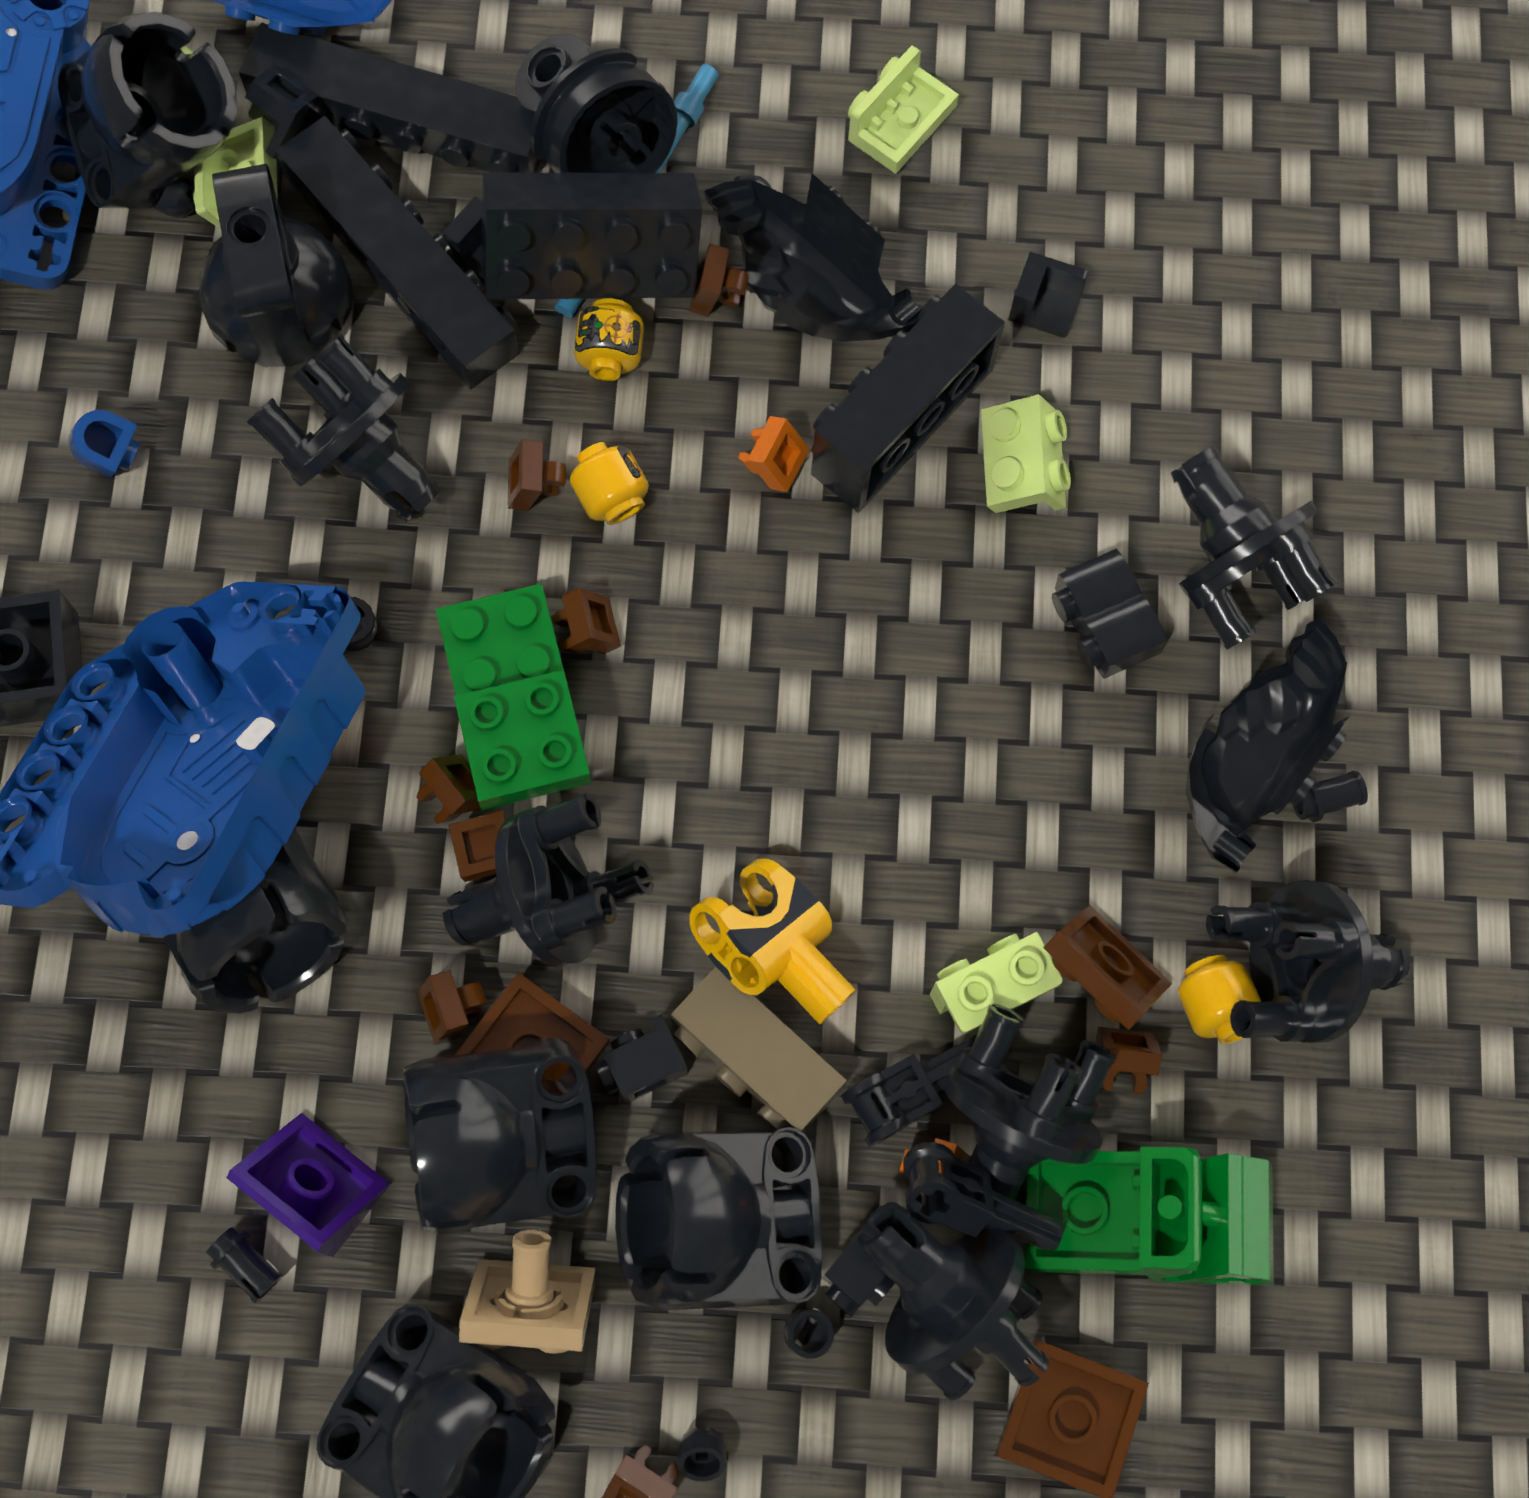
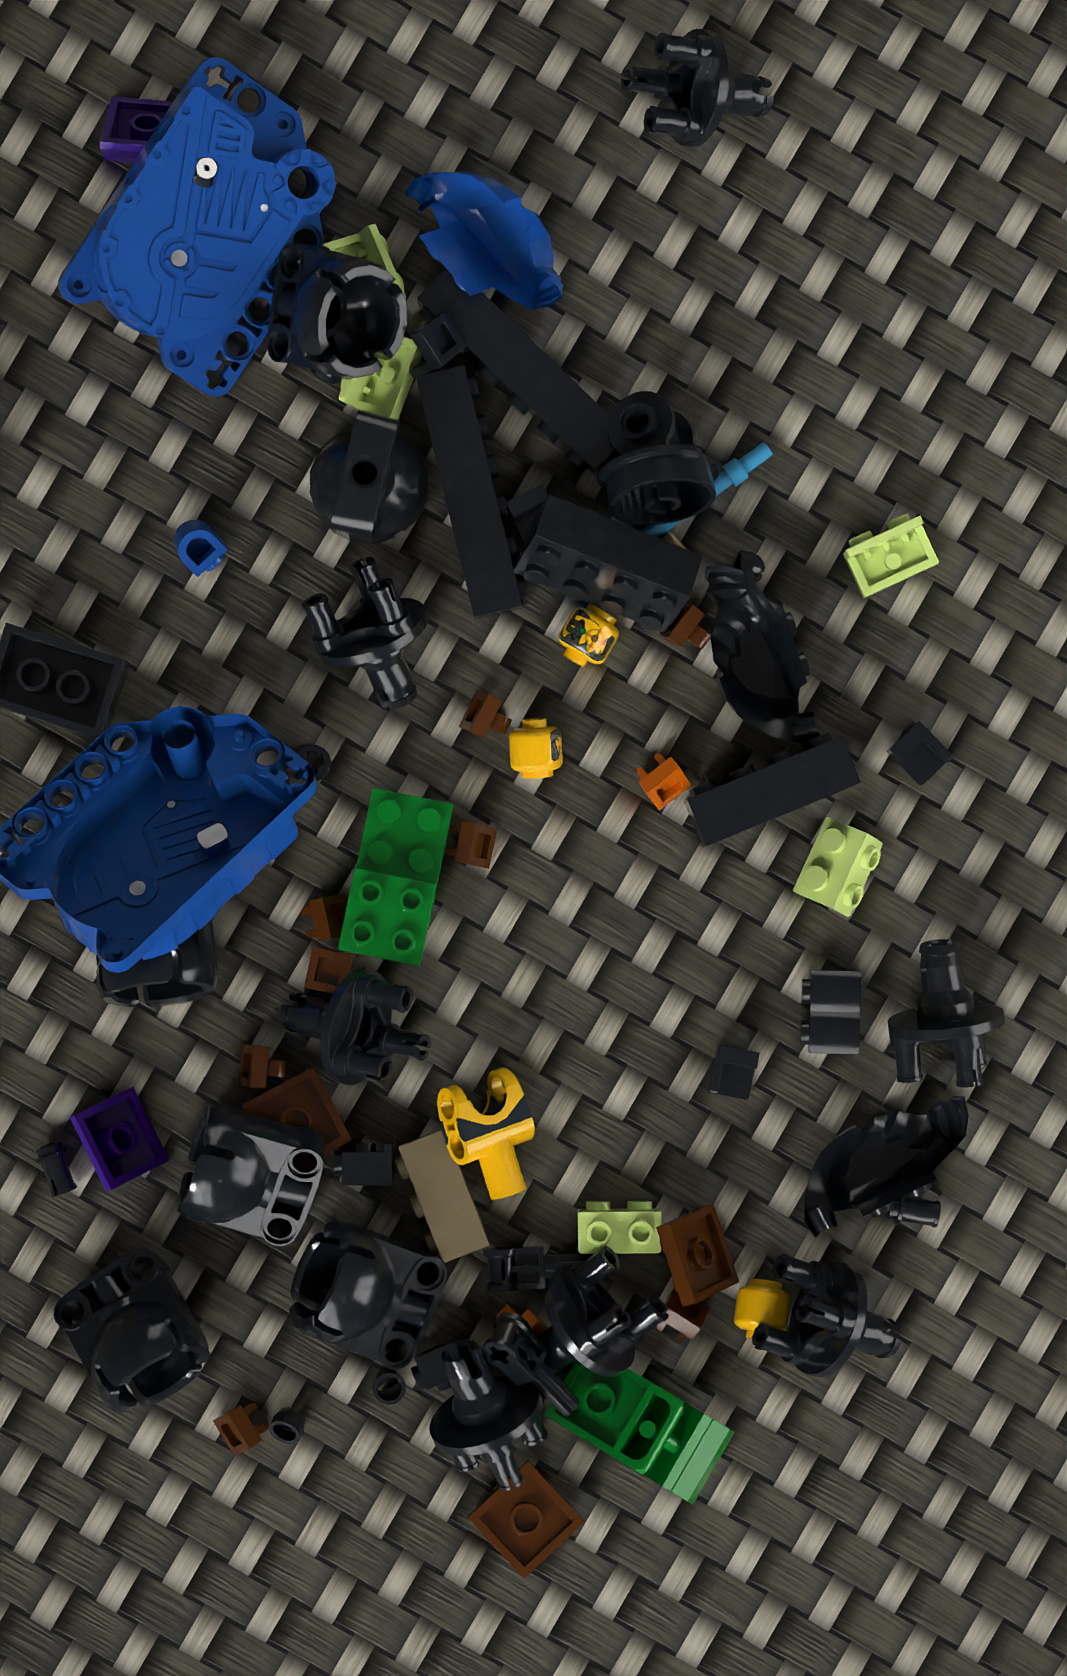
camera: 30 degrees right, 15 degrees up
tan plate [459,1230,596,1354] -> none
none -> black panel [708,1044,760,1100]

